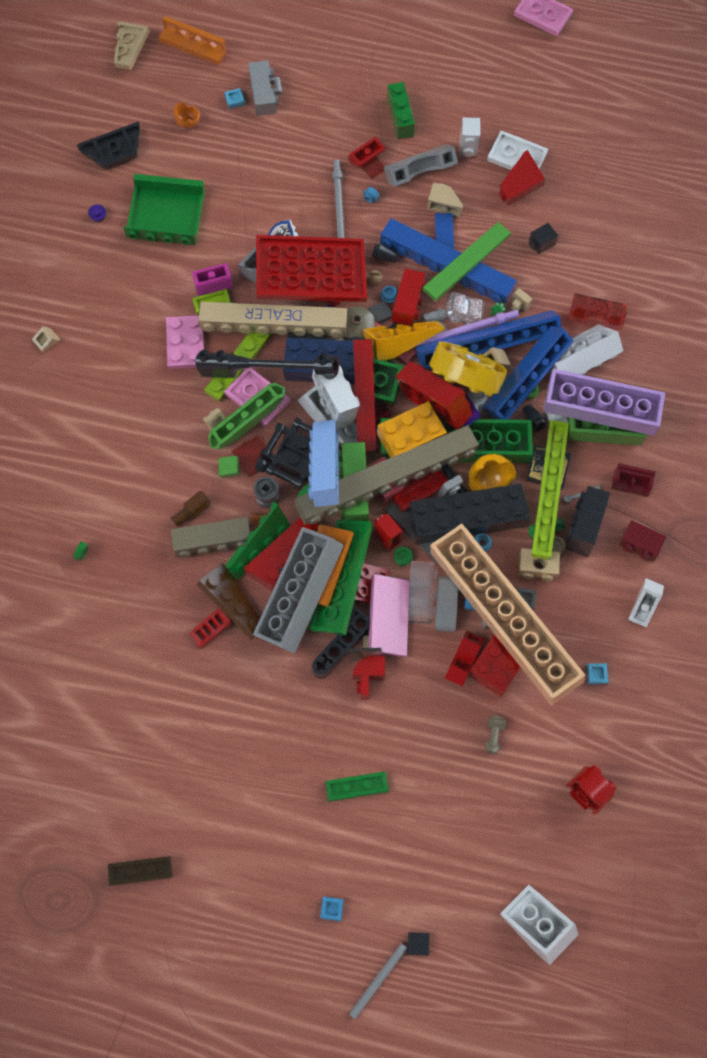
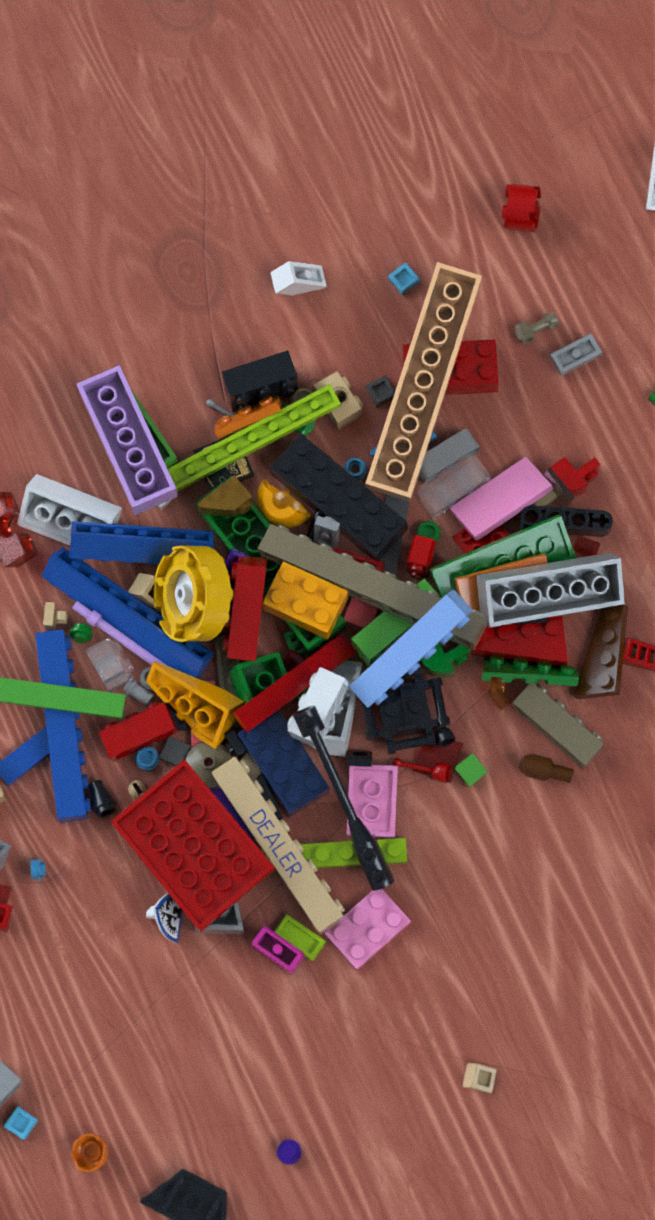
camera: 120 degrees left, 5 degrees up
green panel [124,174,205,245] -> none
tan tile [203,408,226,431] -> none
bright green brick [208,383,285,449] -> none
dark grey wheel [254,477,279,509] -> none
light grey bar [332,160,345,238] -> none
red brick [445,630,485,687] -> none
black cone [522,404,547,432] -> none
dark red hinge [611,463,656,497] -> none
dark red brick [618,520,667,562] -> none
none -> pearl gold slope [197,475,253,517]
none -> orange plate [214,395,282,439]
none -> black tile [347,750,372,767]
none -> red hinge [393,758,451,783]
none -> light grey plate [550,334,602,376]
none -> clear red tile [574,535,600,556]

